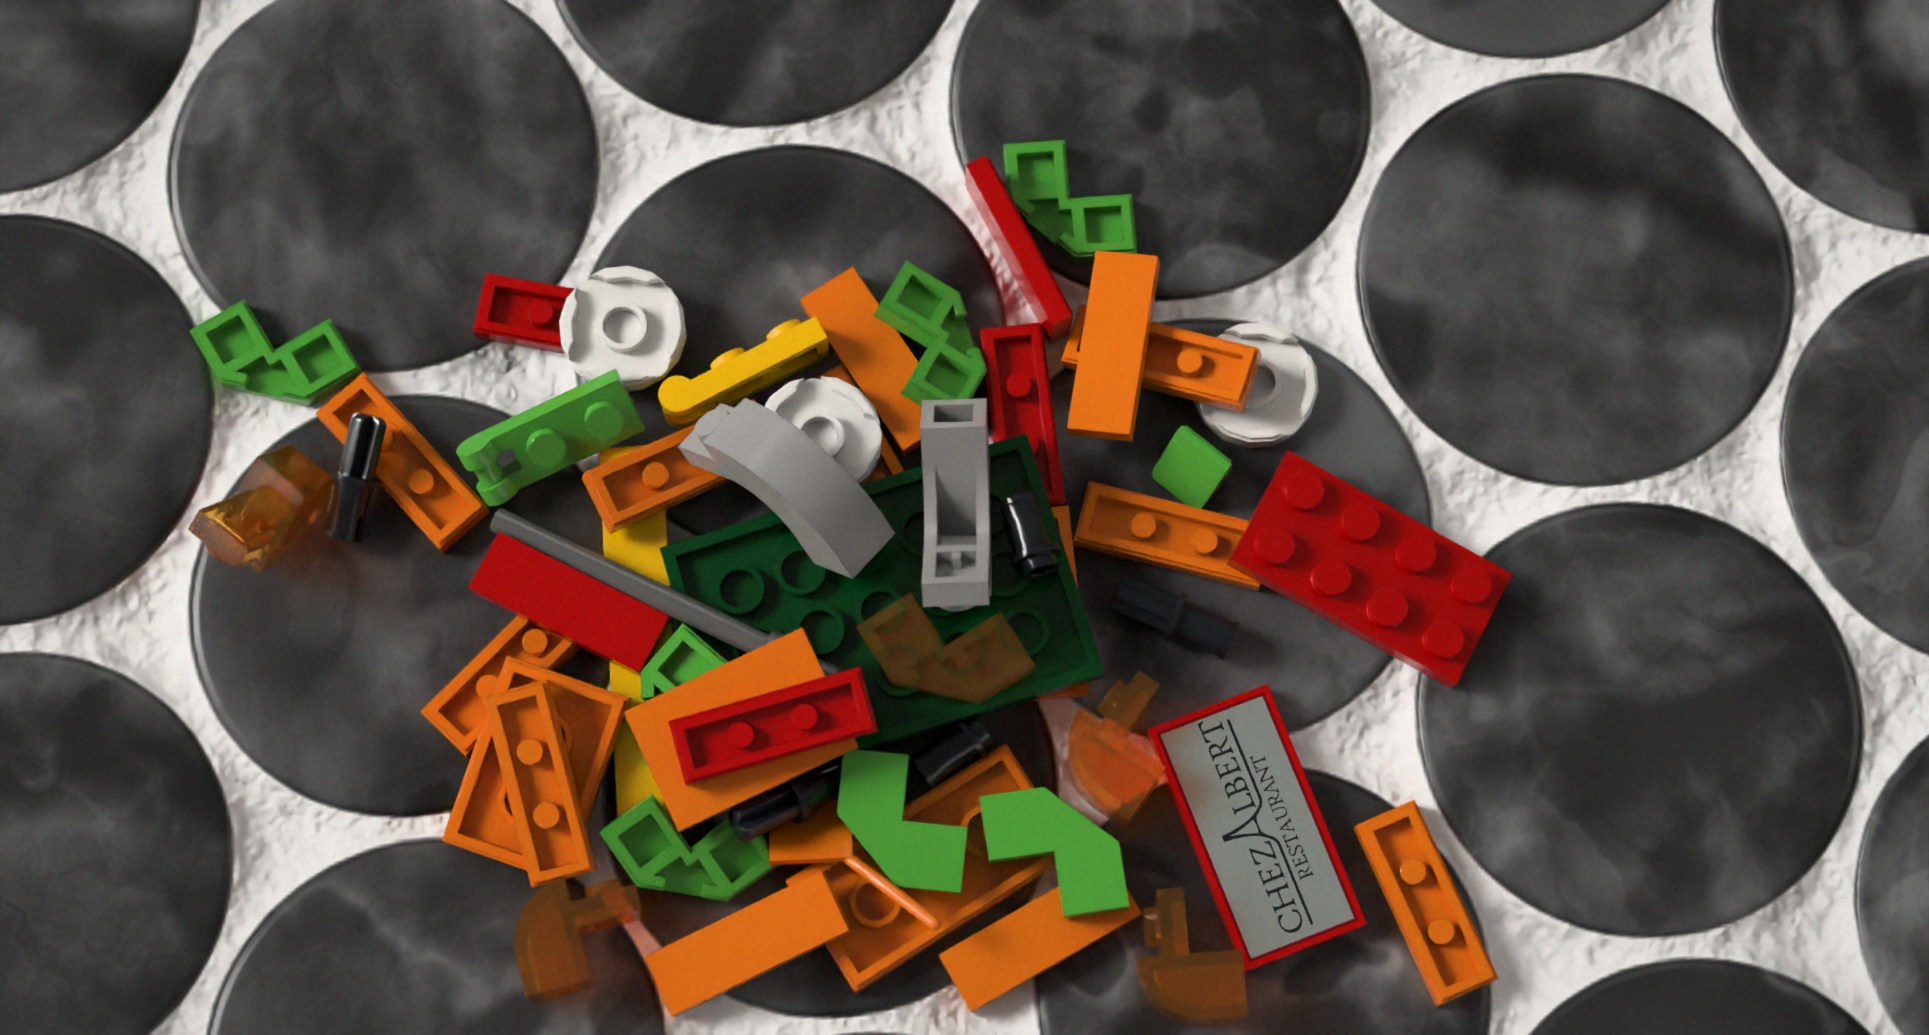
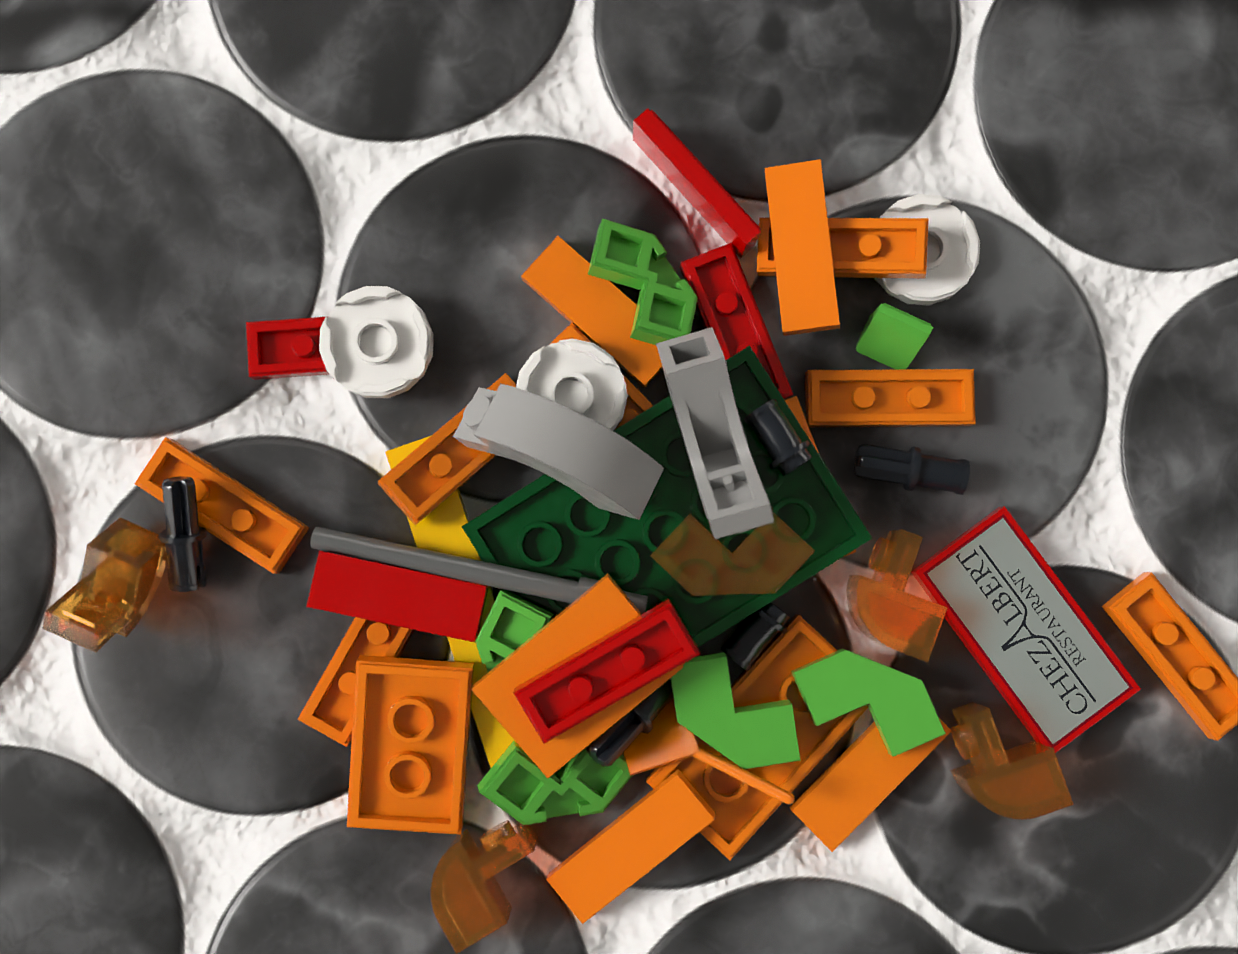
camera: 15 degrees left, 10 degrees up
bright green tile [189,299,363,407] -> none
bright green plate [456,368,646,506] -> none
orange tile [482,679,598,888] -> none
yellow plate [658,316,829,429] -> none
bright green tile [1003,140,1138,264] -> none
red plate [1226,451,1512,688] -> none

